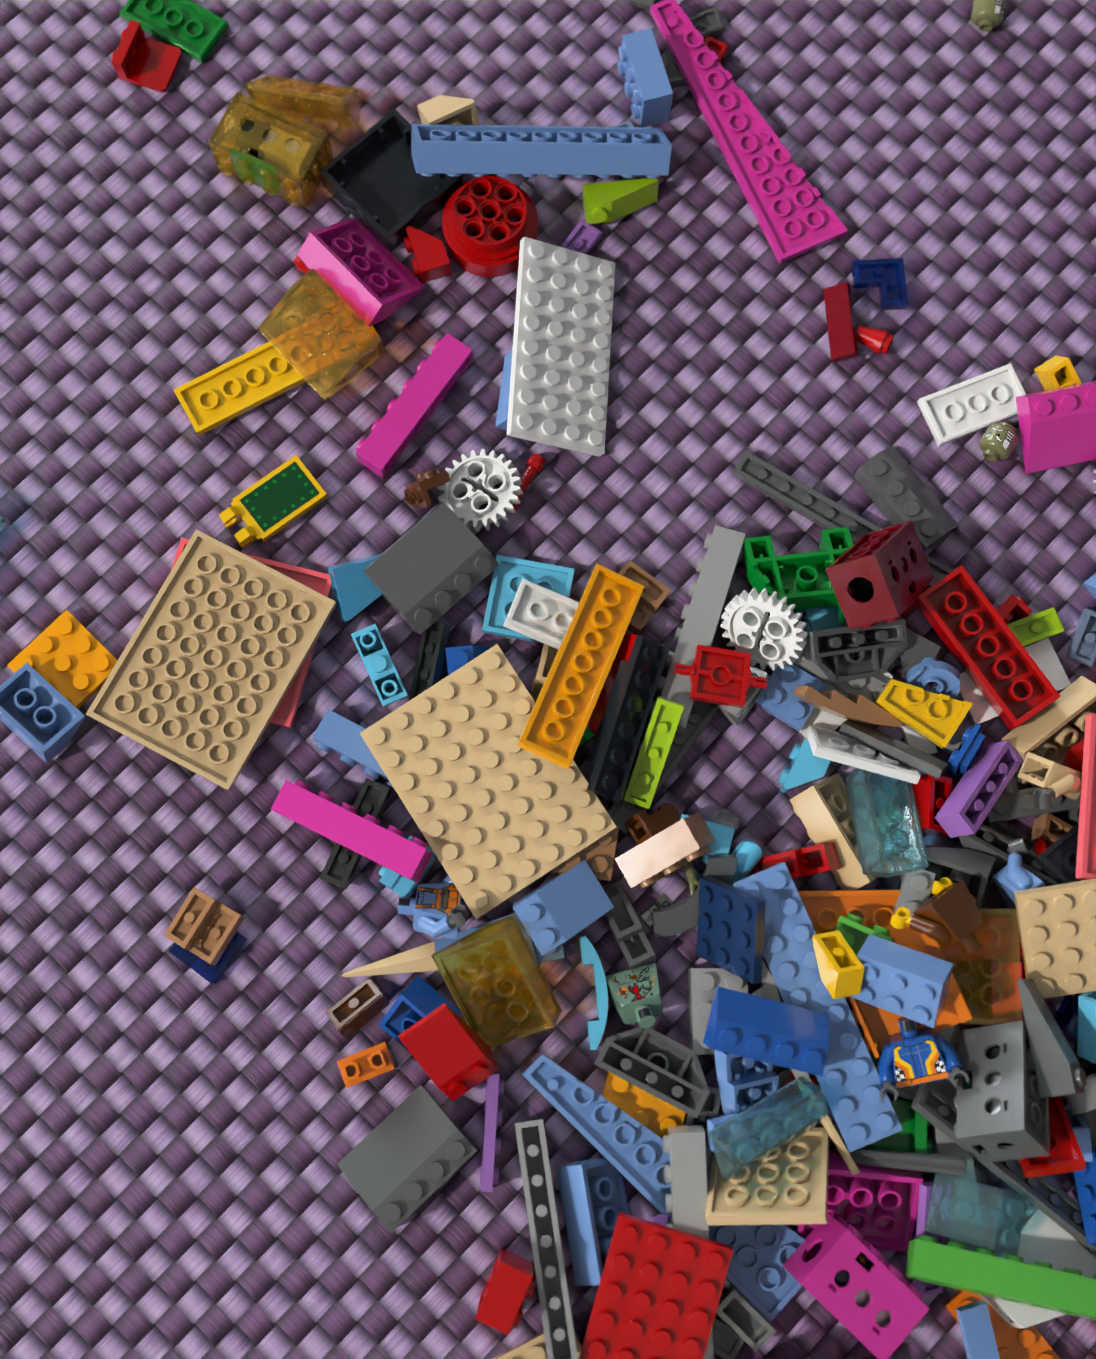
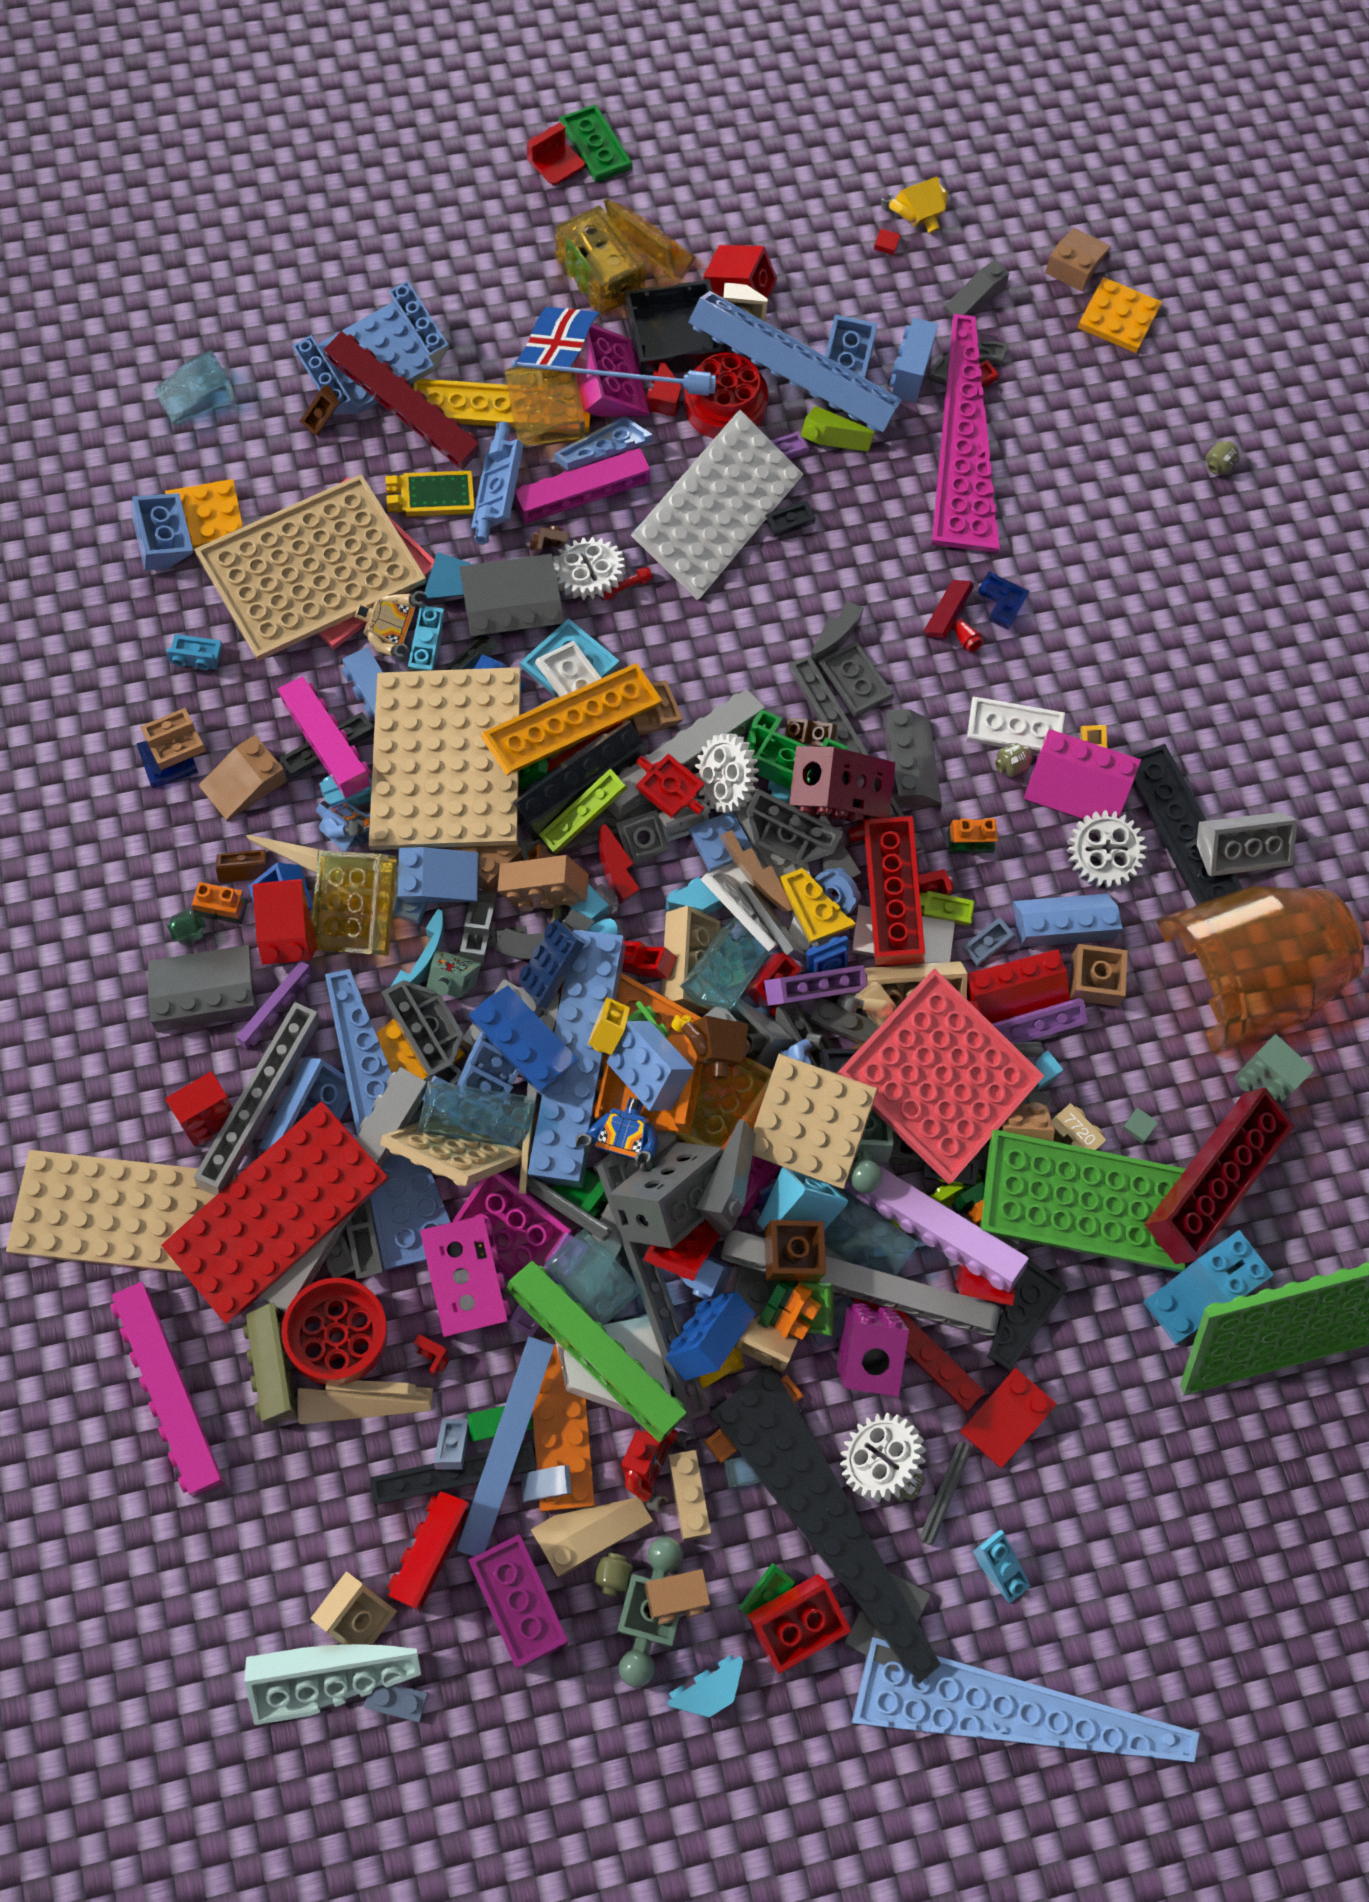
camera: 30 degrees right, 10 degrees down
none -> dark azure bracket [166,634,223,670]
none -> clear green head [166,909,206,945]
none -> medium nougat slope [199,735,287,821]
none -> medium blue slope [292,281,449,414]
none -> reddish brown slope [299,385,340,437]
none -> dark red brick [324,331,480,471]
none -> torso [355,591,427,662]
none -> medium blue plate [471,422,523,544]
none -> flag [511,307,716,396]
none -> medium blue wing [554,416,653,471]
none -> red slope [598,824,640,905]
none -> dark grey piece [615,810,670,863]
none -> red slope [703,245,777,299]
none -> black plate [765,500,816,537]
none -> reddish brown slope [785,718,838,747]
none -> dark grey slope [811,601,864,664]
none -> dark grey tile [817,641,894,718]
none -> medium blue slope [825,314,878,378]
none -> orange hips [947,818,998,854]

